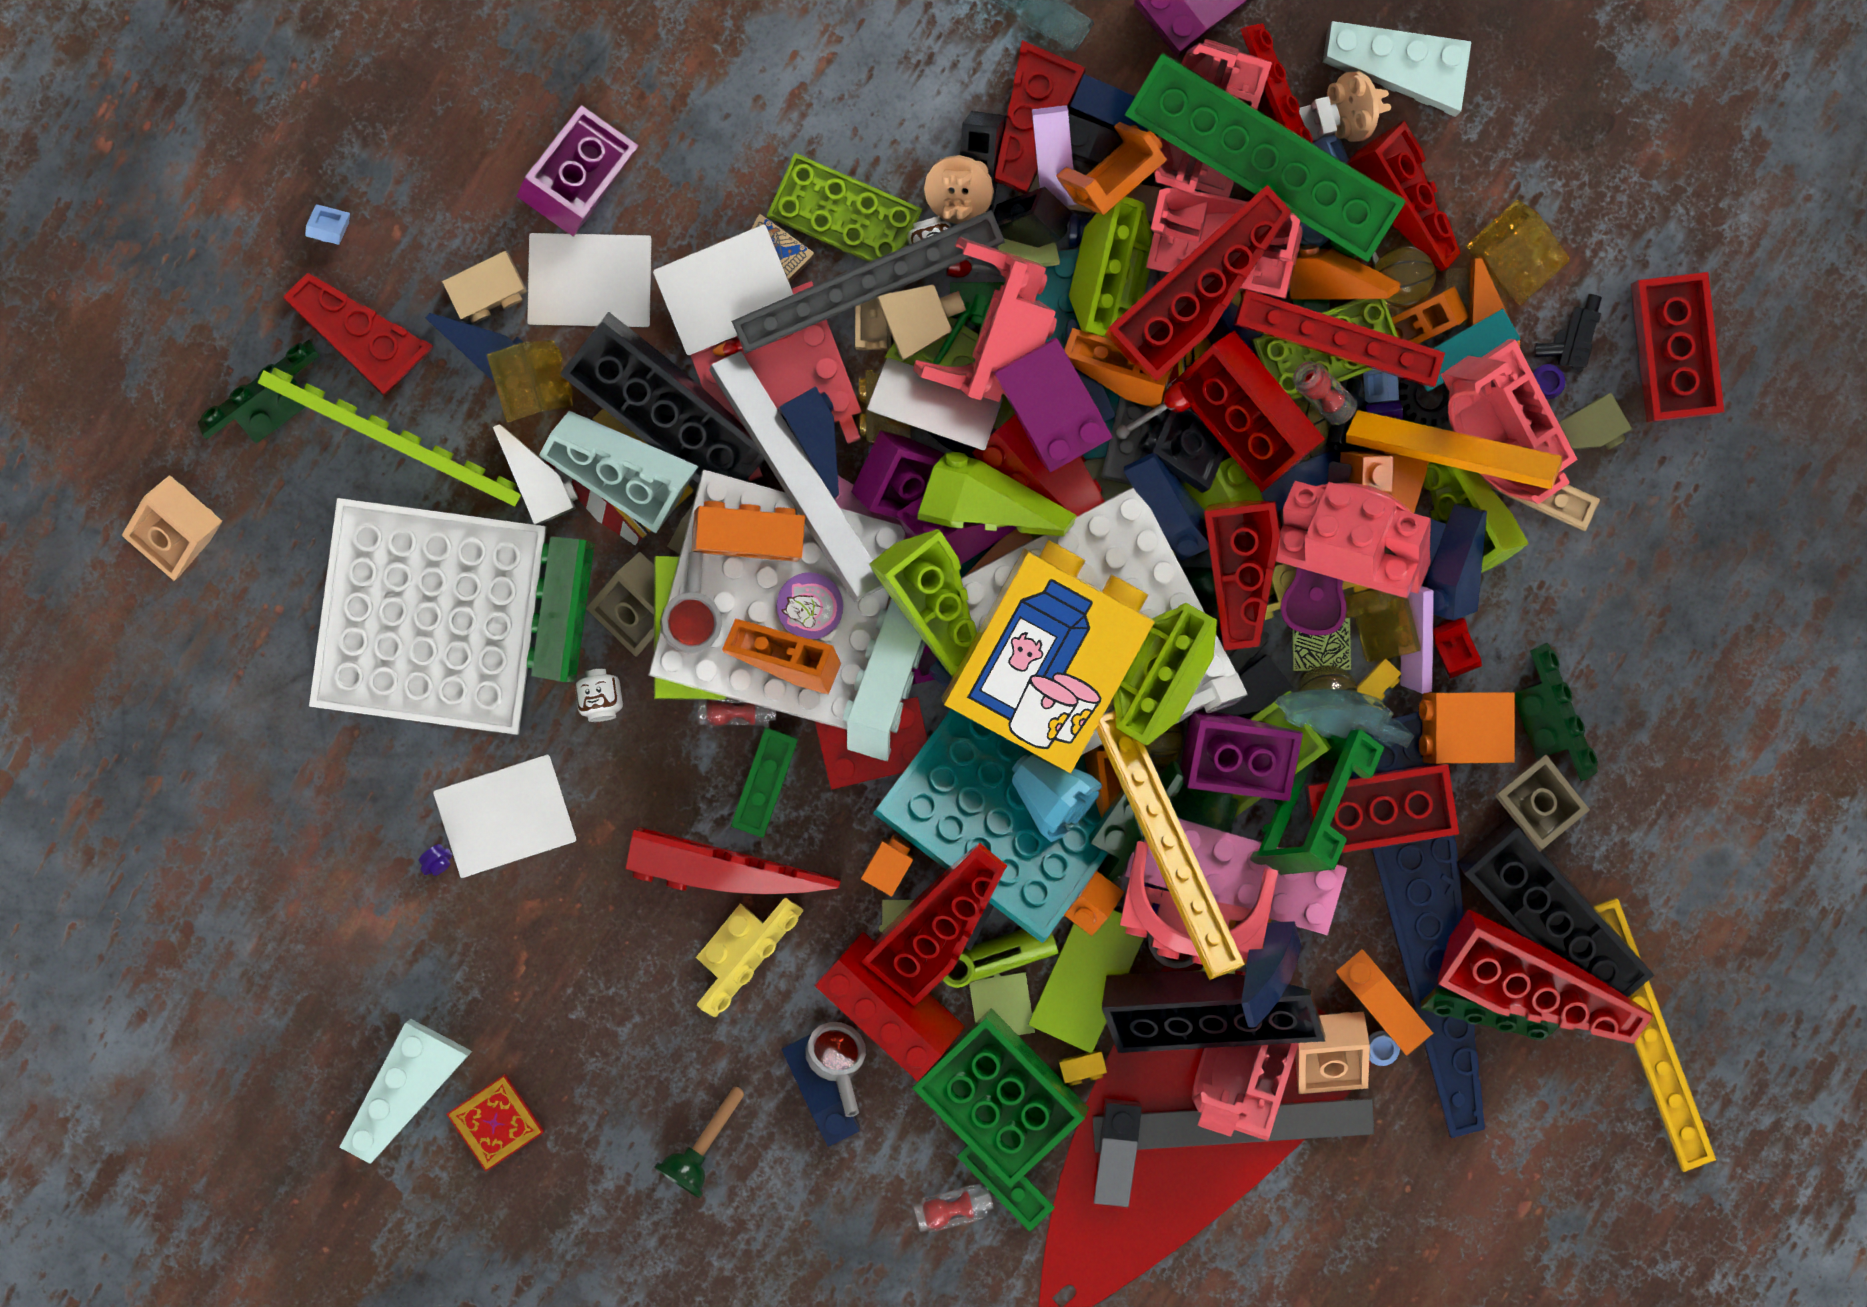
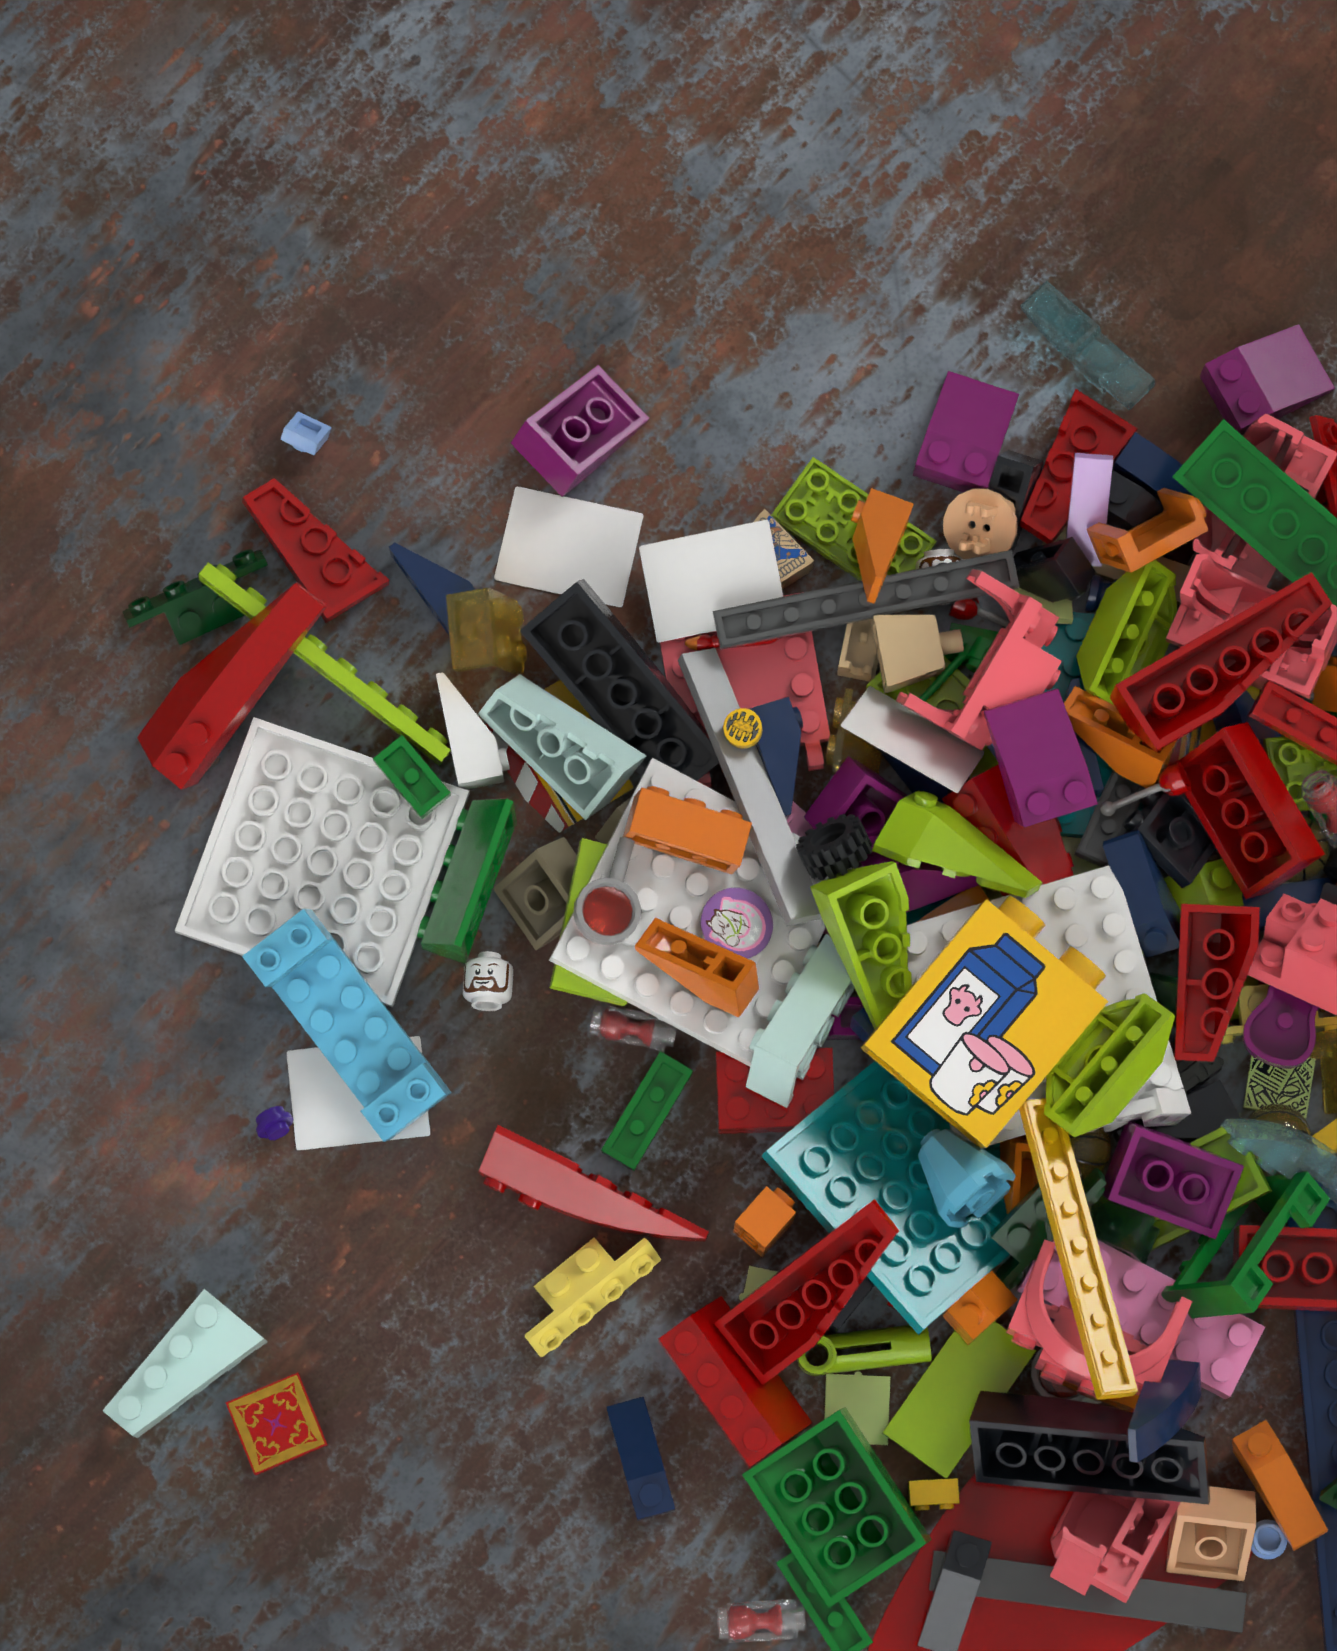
camera: 10 degrees right, 10 degrees down
light nougat slope [122,475,222,581] -> none
tan brick [442,251,527,324] -> none
piece [654,1087,744,1198] -> none
piece [805,1022,866,1117] -> none
none -> red wedge [137,582,327,790]
none -> medium azure plate [242,909,452,1142]
none -> green plate [373,735,451,819]
none -> yellow tile [723,708,763,749]
none -> black tyre [796,814,873,880]
none -> orange slope [851,488,914,604]
none -> magenta slope [913,371,1019,492]

